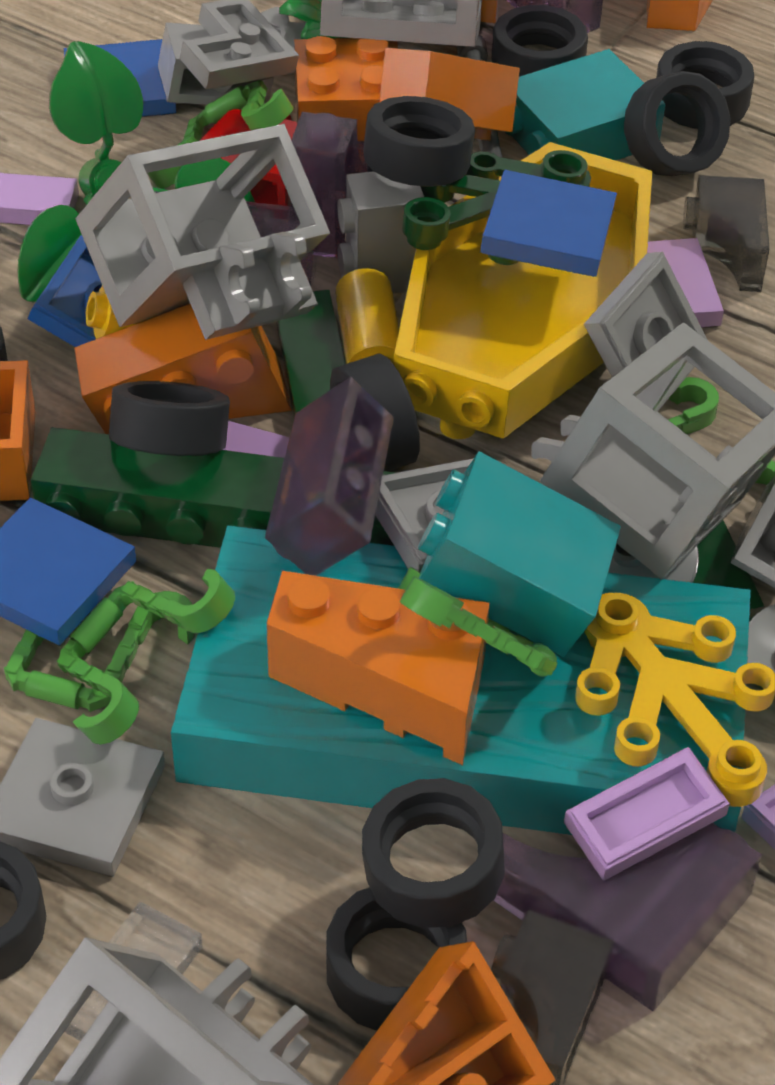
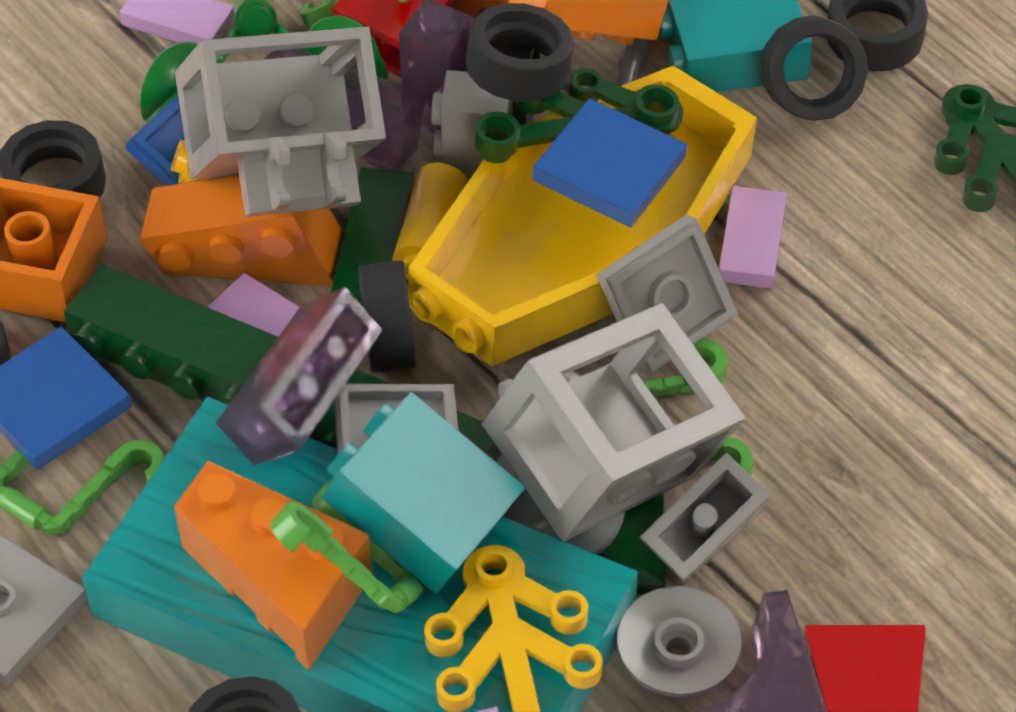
camera: 20 degrees right, 5 degrees up
bright green piece [57,569,235,745] -> none
black tyre [109,381,230,456] -> none
clear smoke arch [683,175,770,292] -> none

